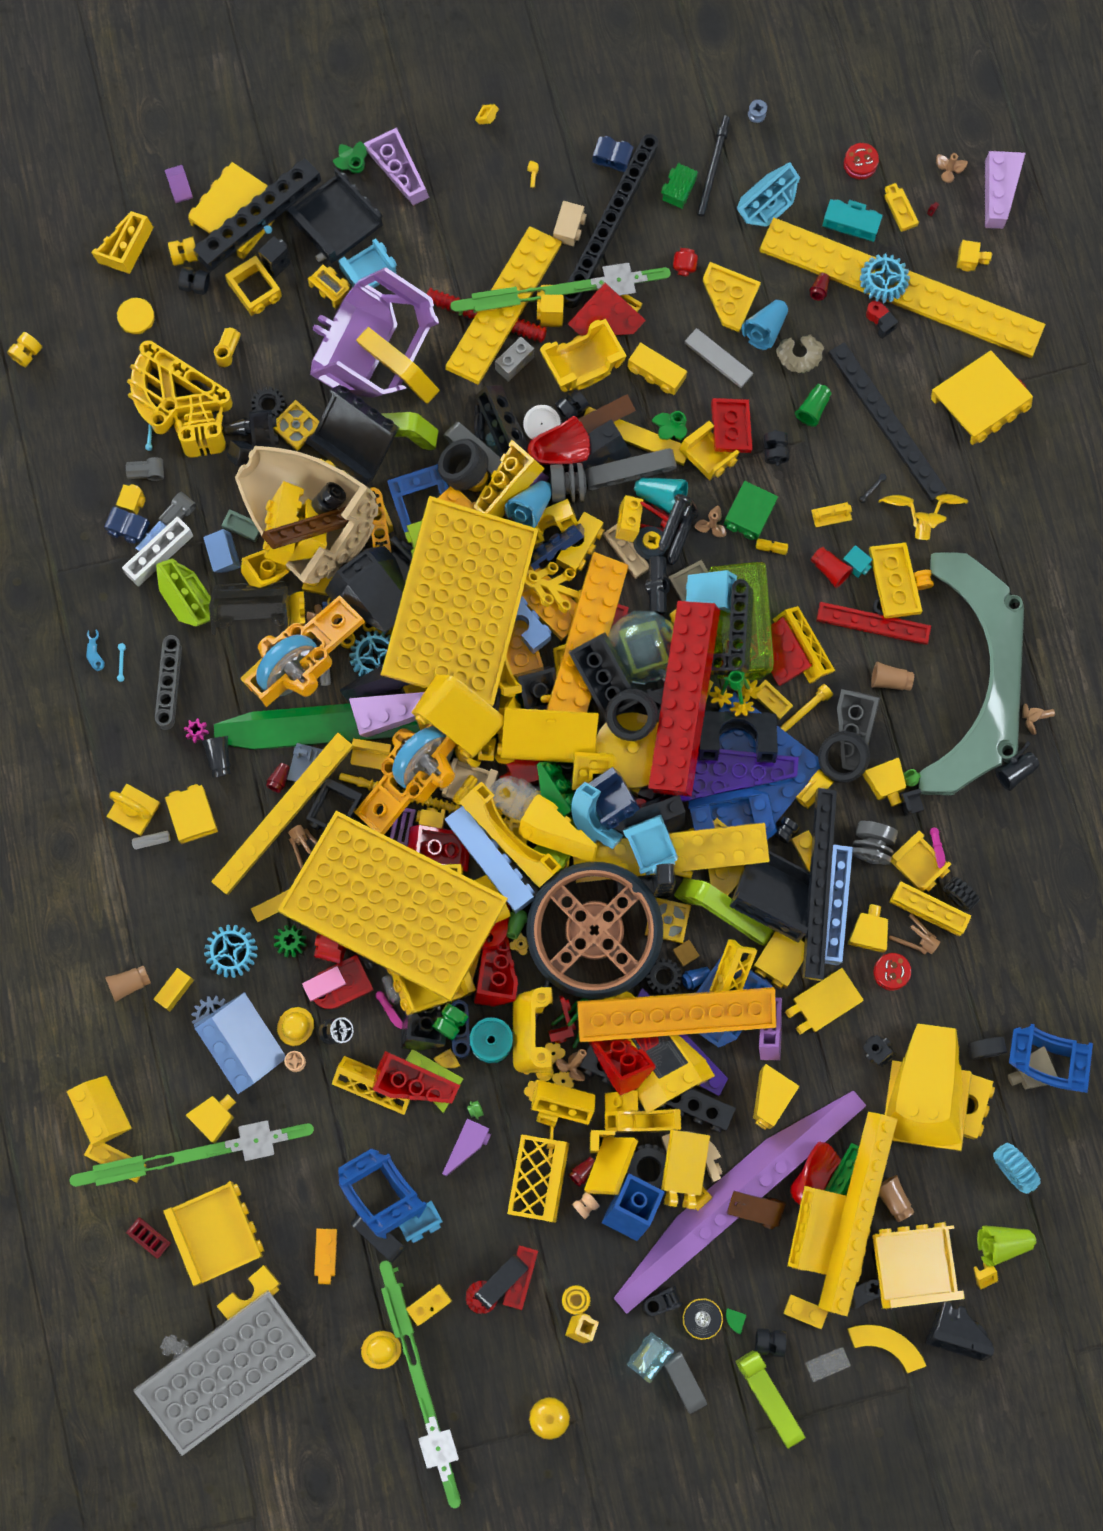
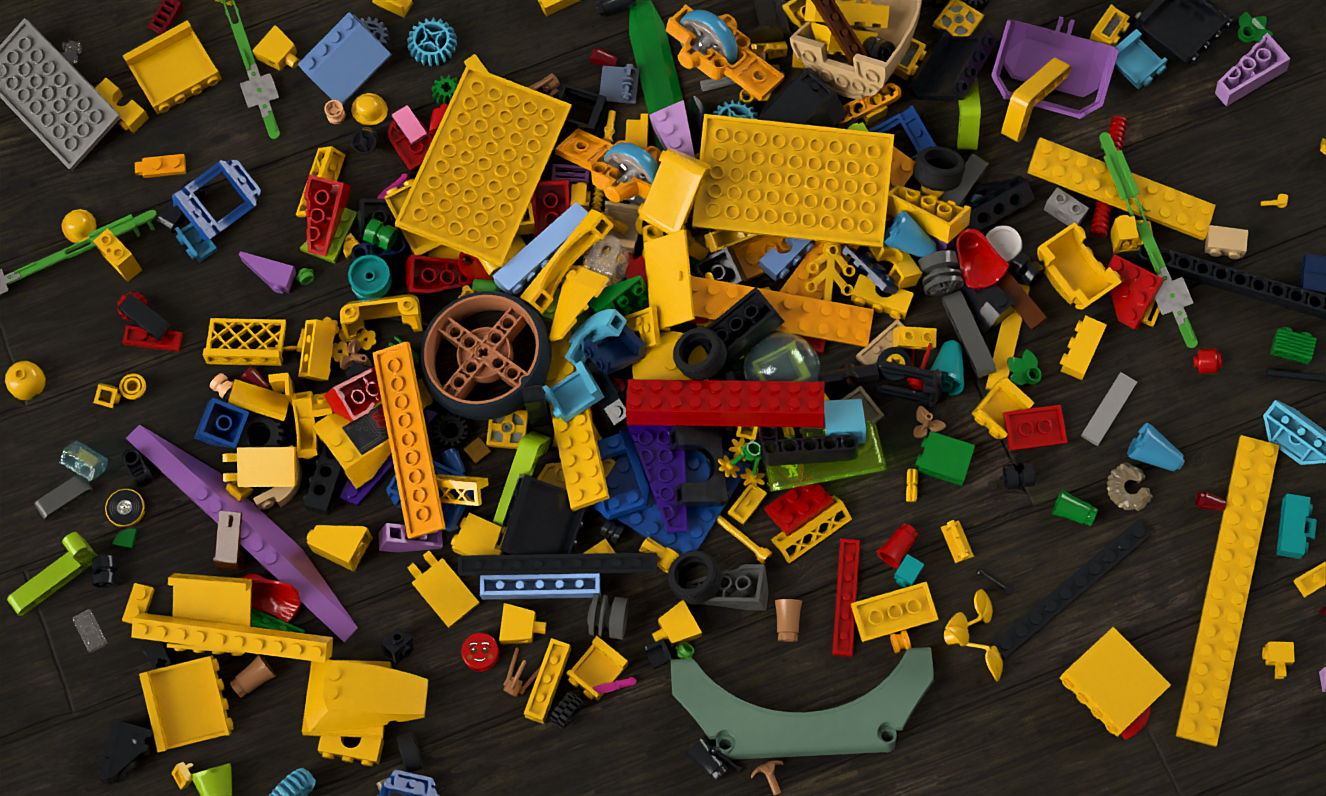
camera: 90 degrees right, 5 degrees down
yellow brick [211,733,354,895] -> none
red bracket [548,995,576,1043] -> none
yellow plate [703,262,761,332] -> none
yellow tile [847,1325,926,1373] -> none
medium azure gear [859,253,910,304] -> none
leg [866,301,898,339] -> none

